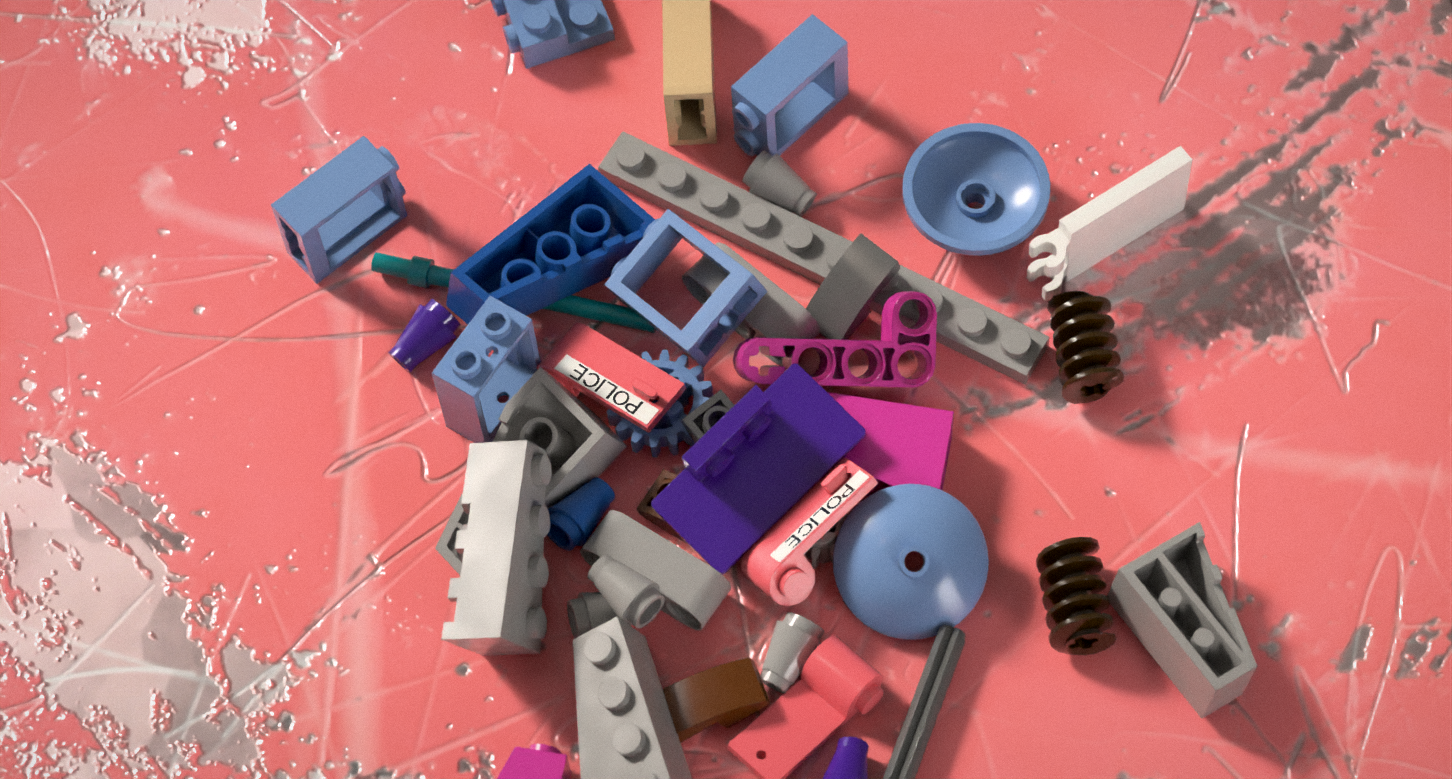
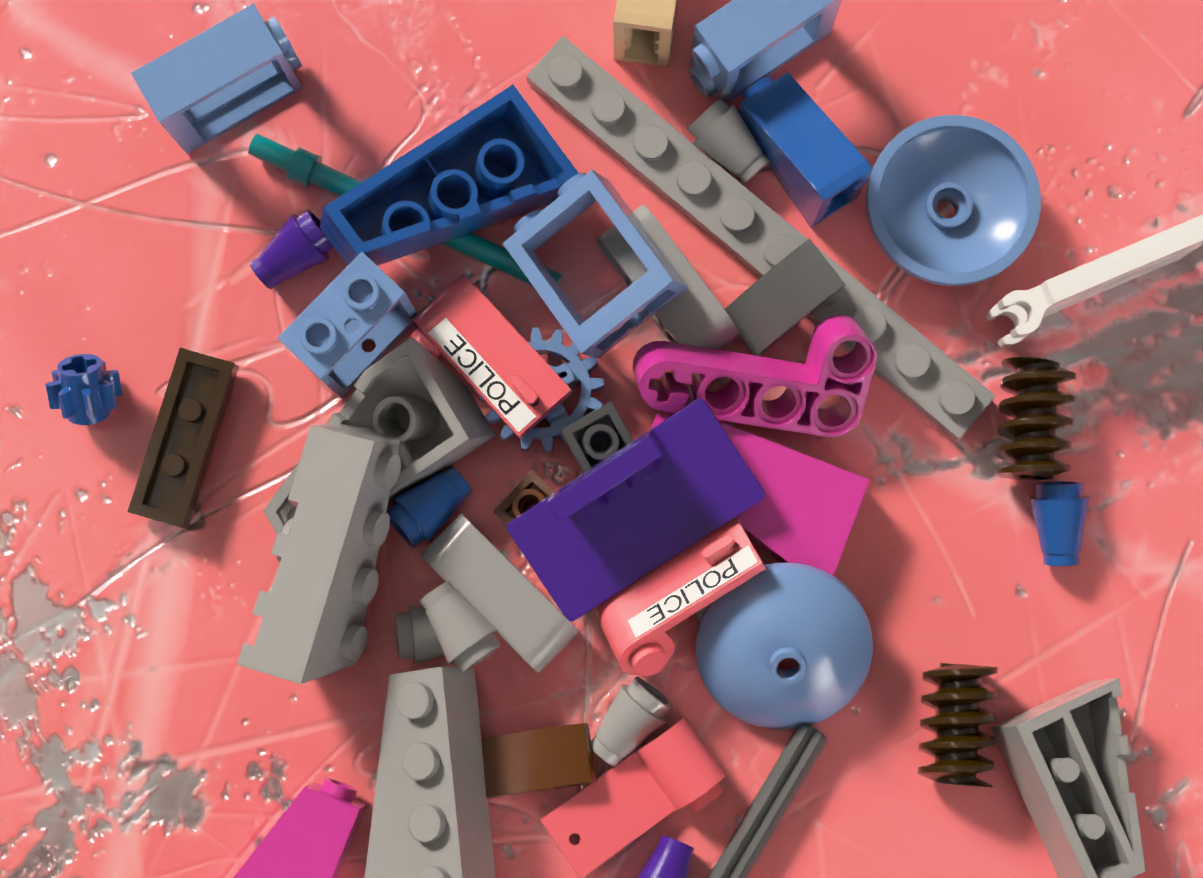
camera: 10 degrees right, 20 degrees up
none -> blue gear [45,354,123,425]
none -> dark brown plate [127,347,239,530]
none -> blue slope [739,72,873,228]
none -> blue cone [1030,481,1089,566]

